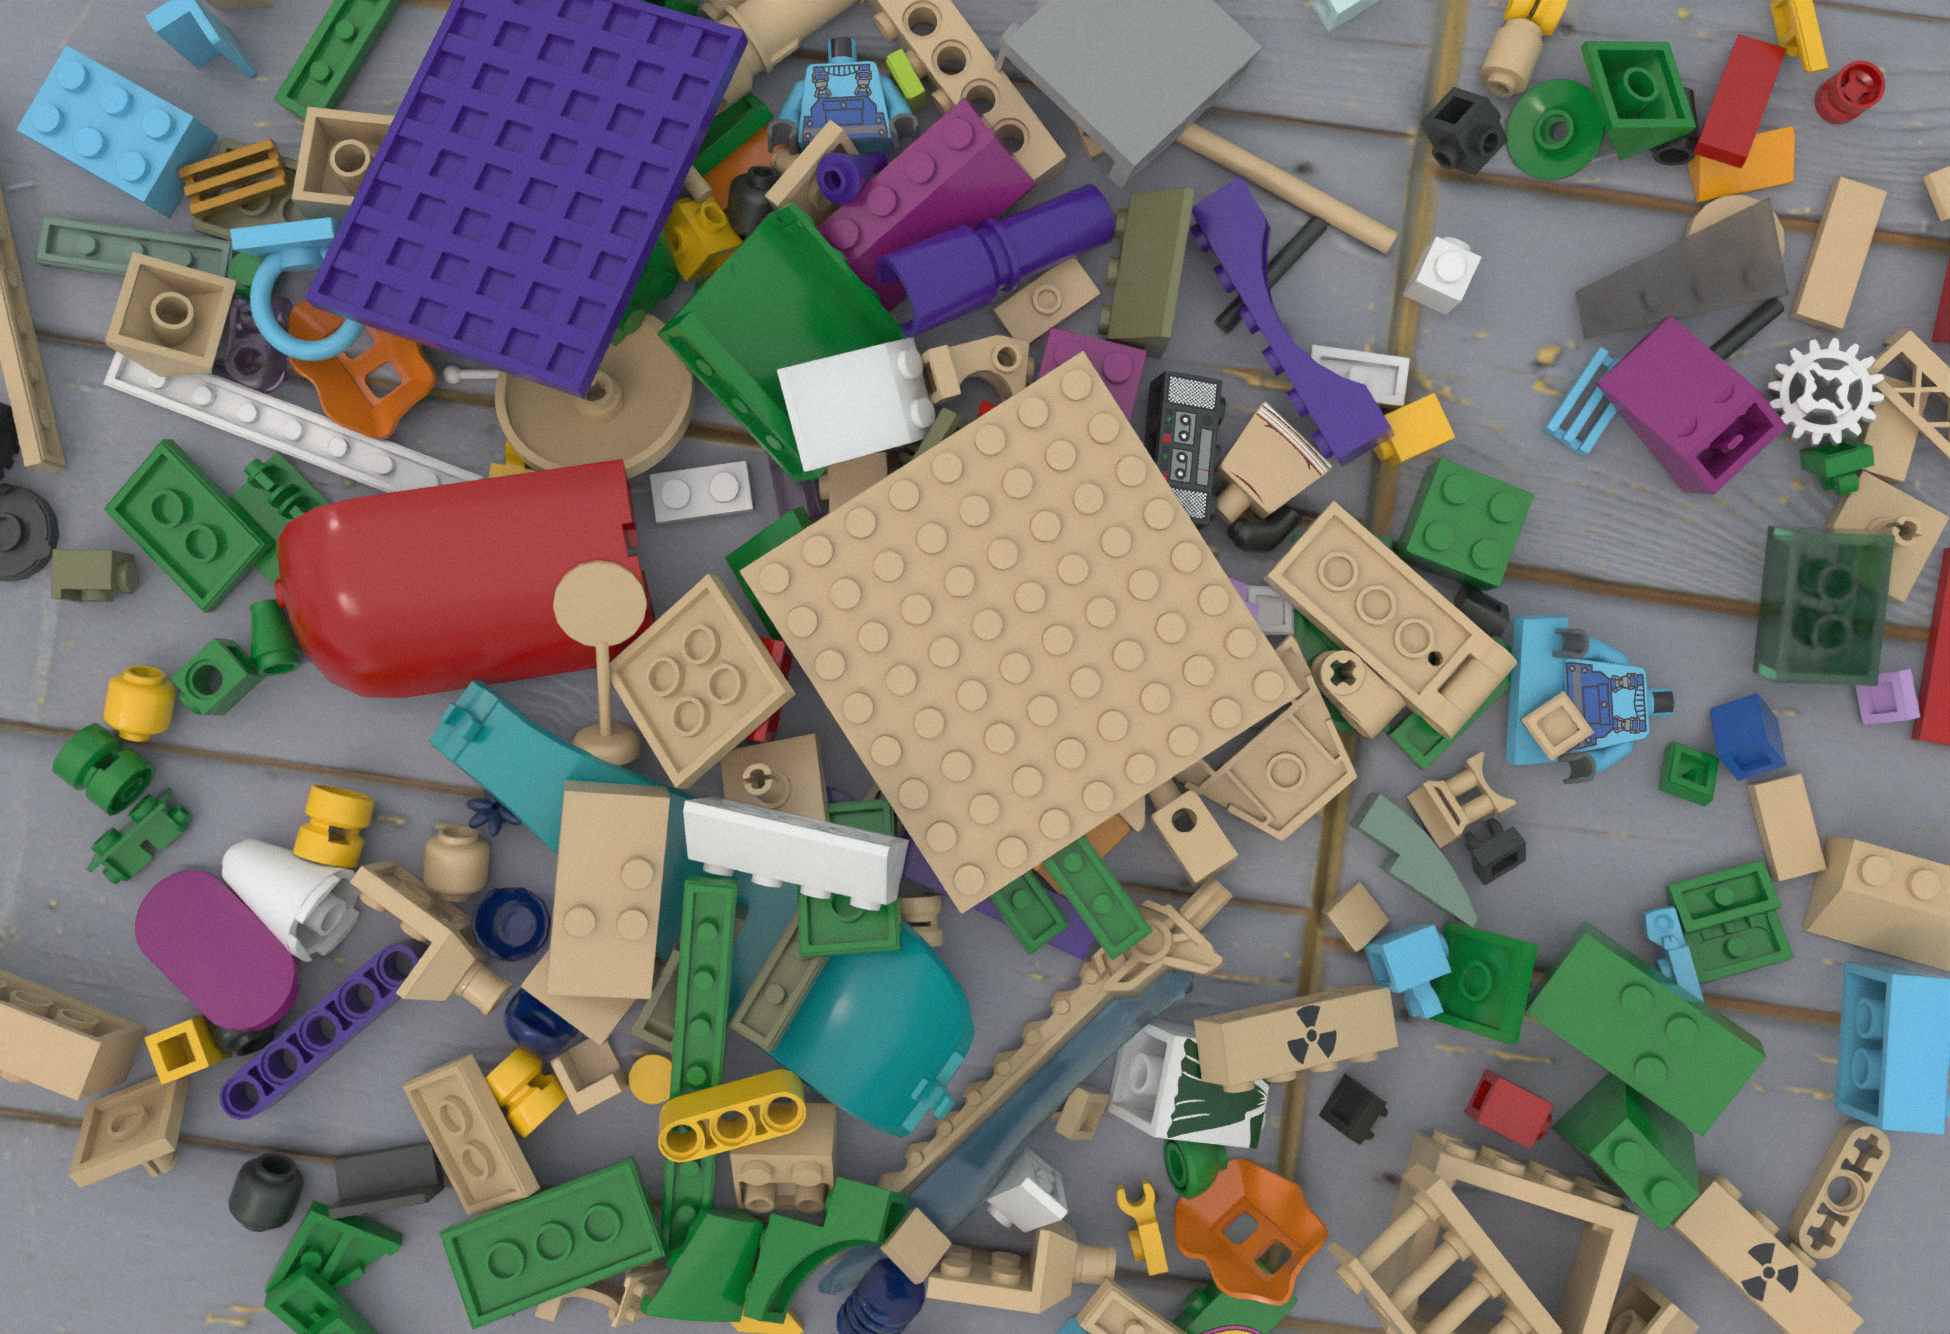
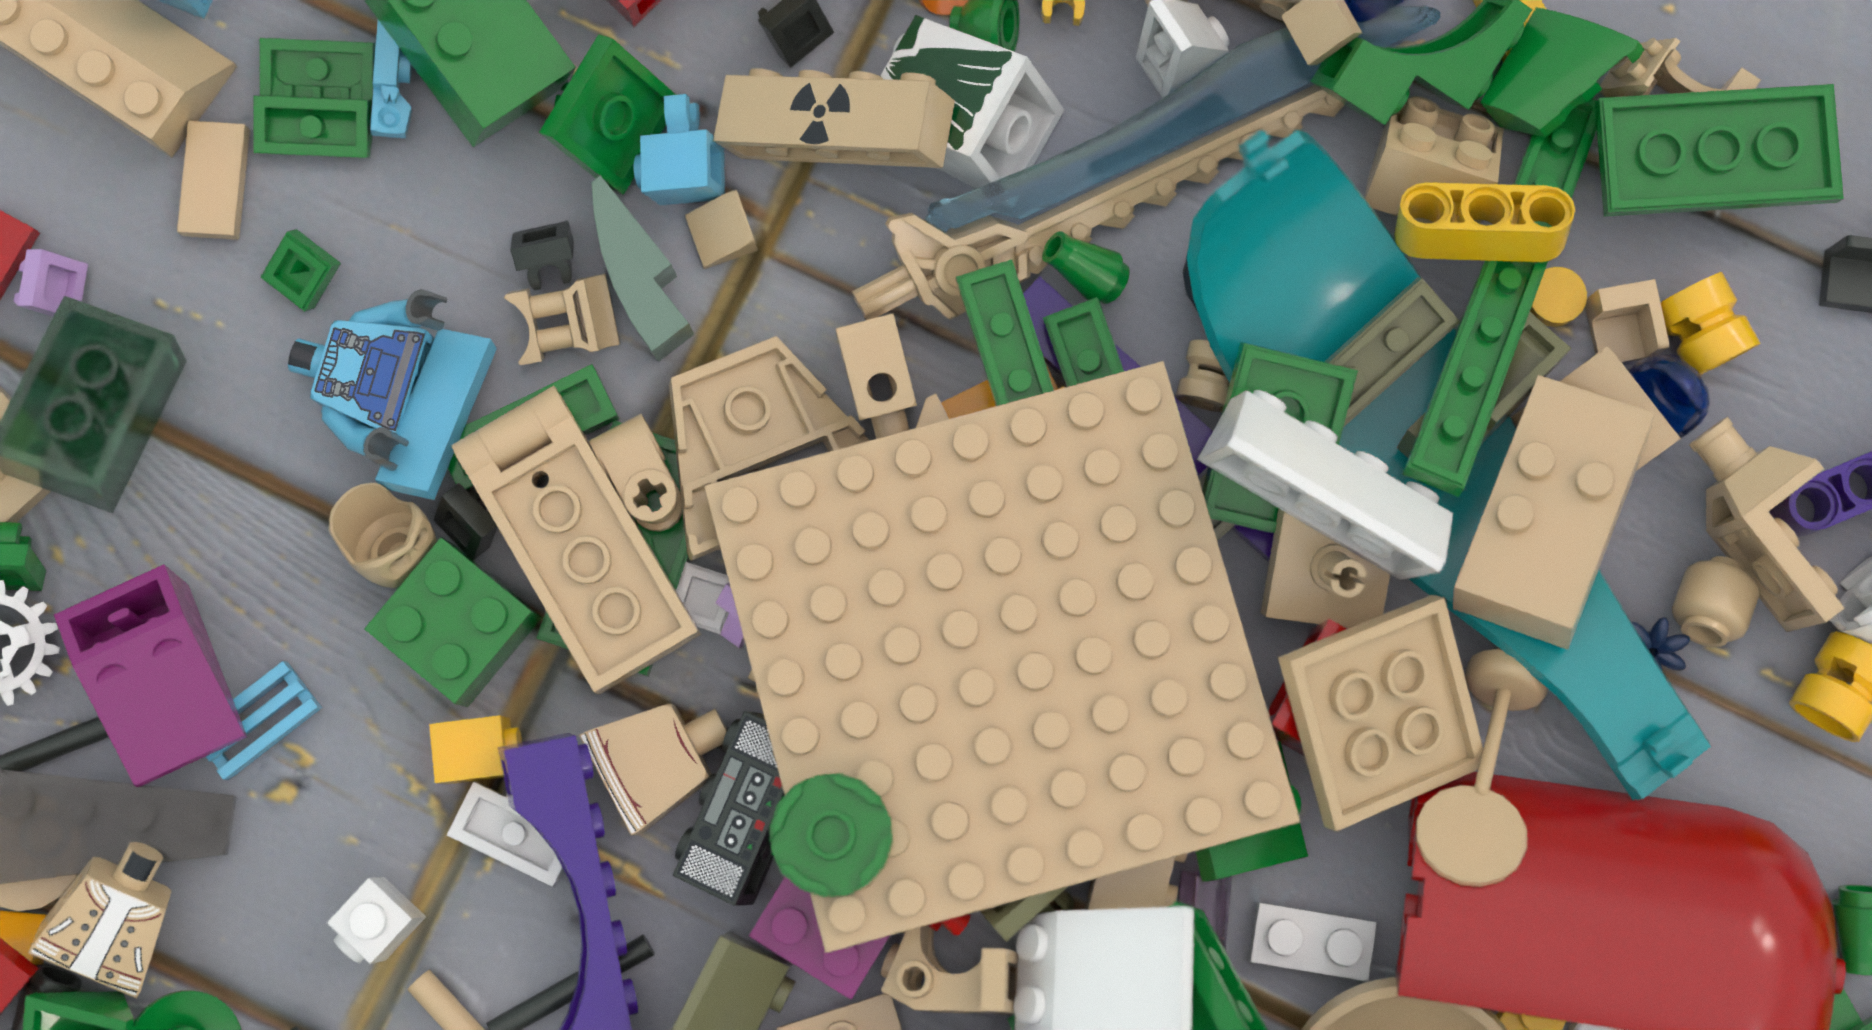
camera: 165 degrees left, 5 degrees down
tan tile [402,1053,540,1216] -> none
clear blue hair [470,887,551,962] -> none
tan tile [1044,1083,1111,1141] -> none
pearl dark grey arm [1227,504,1302,552] -> none
tan tile [1520,691,1594,761] -> none
blue panel [1710,693,1787,781] -> none
none -> tan torso [28,842,171,998]
none -> tan helmet [328,483,437,589]
none -> green tile [769,773,893,897]
none -> green cone [1042,231,1130,304]

